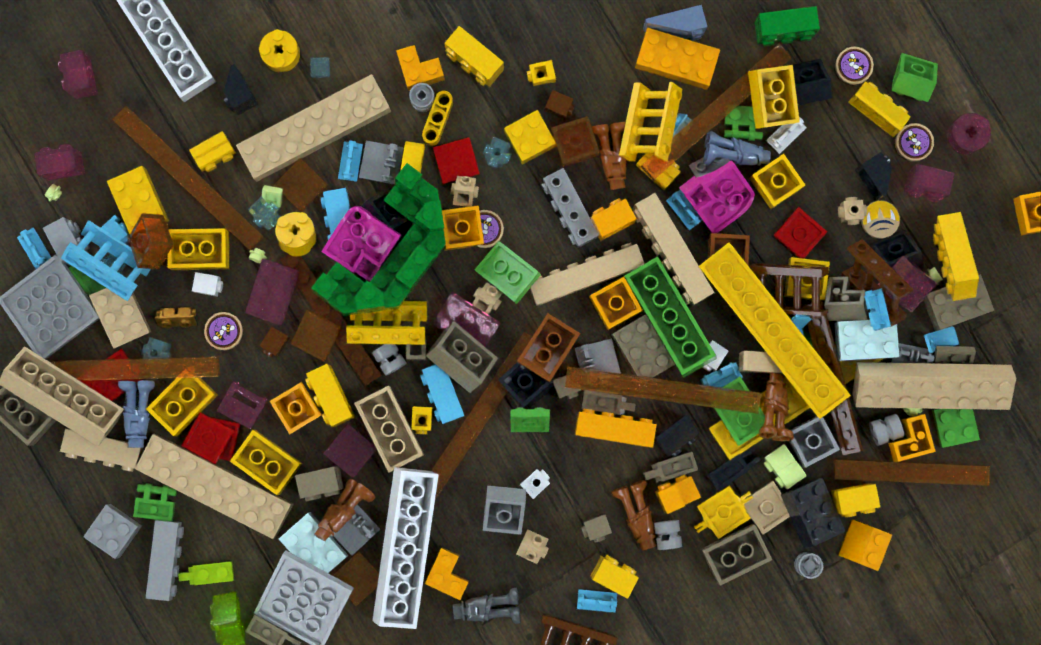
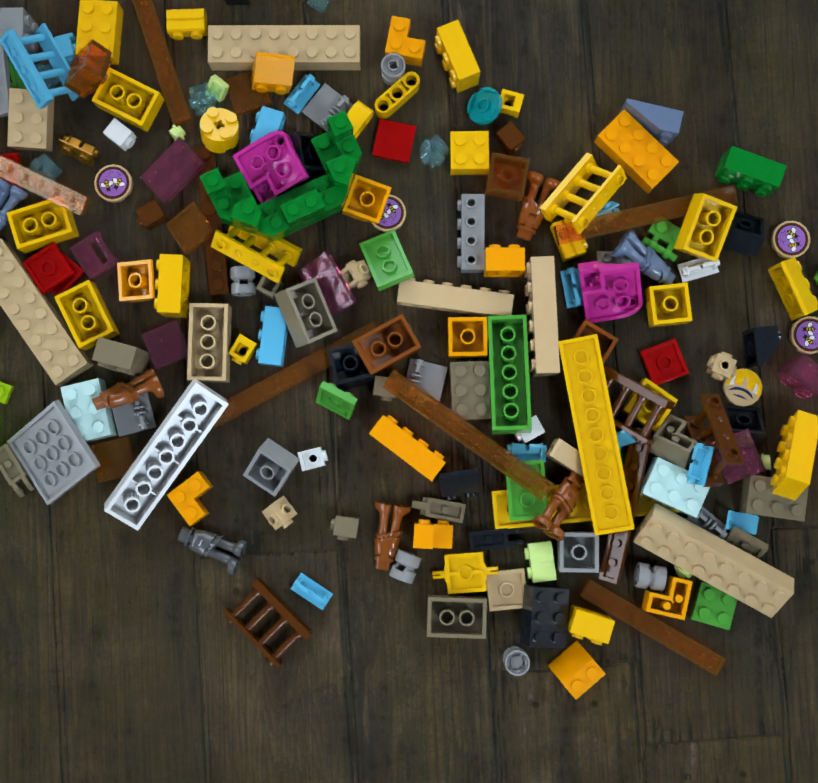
camera: 35 degrees right, 0 degrees up
tan brick [451,176,479,207] -> none
dark tan hinge [581,390,636,415] -> none
yellow brick [590,555,639,599] -> none
none -> light orange slope [252,52,295,95]
none -> teal tile [467,87,502,125]

